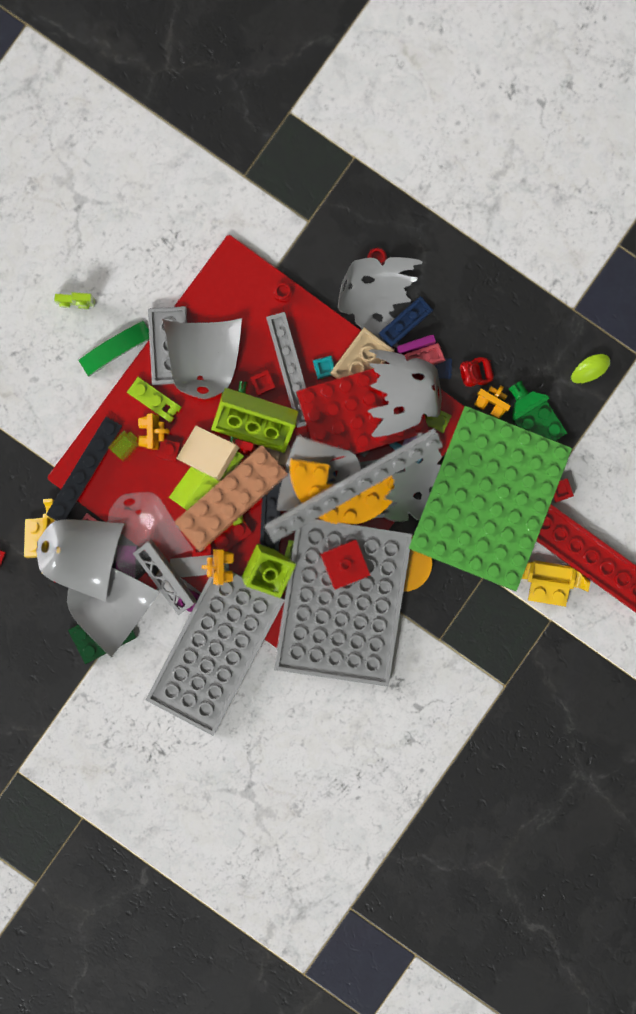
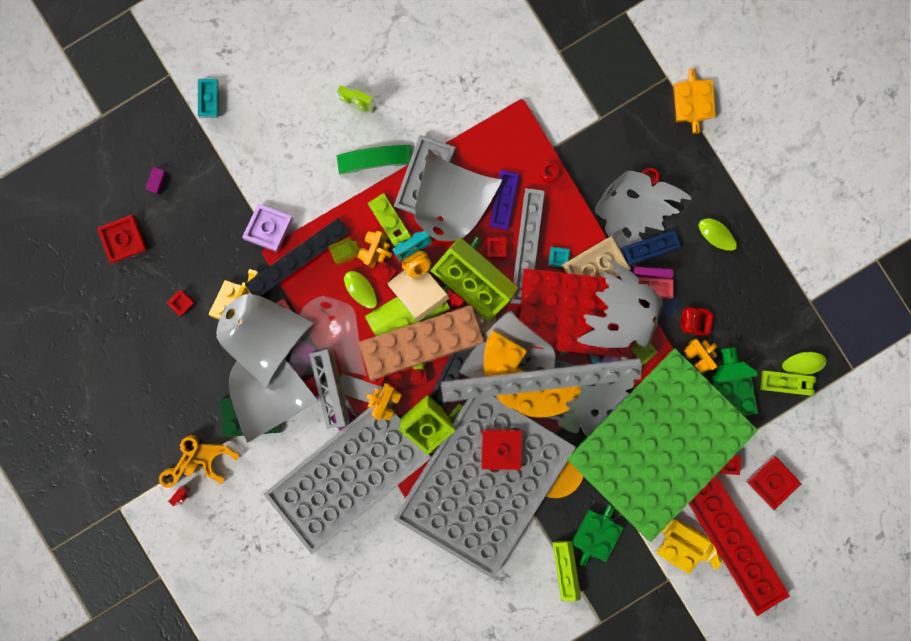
camera: 25 degrees right, 0 degrees up
none -> light orange piece [159,435,240,488]
none -> red plate [168,485,191,507]
none -> lavender plate [242,204,294,252]
none -> lime arm [344,271,377,308]
none -> teal plate [393,230,433,262]
none -> light orange piece [402,250,431,278]
none -> dark purple tile [489,170,519,230]
none -> lime plate [552,541,581,601]
none -> green plate [572,504,623,567]
none -> light orange plate [674,68,715,134]
none -> lime arm [699,219,737,251]
none -> red plate [746,455,802,511]
none -> lime plate [760,371,816,396]

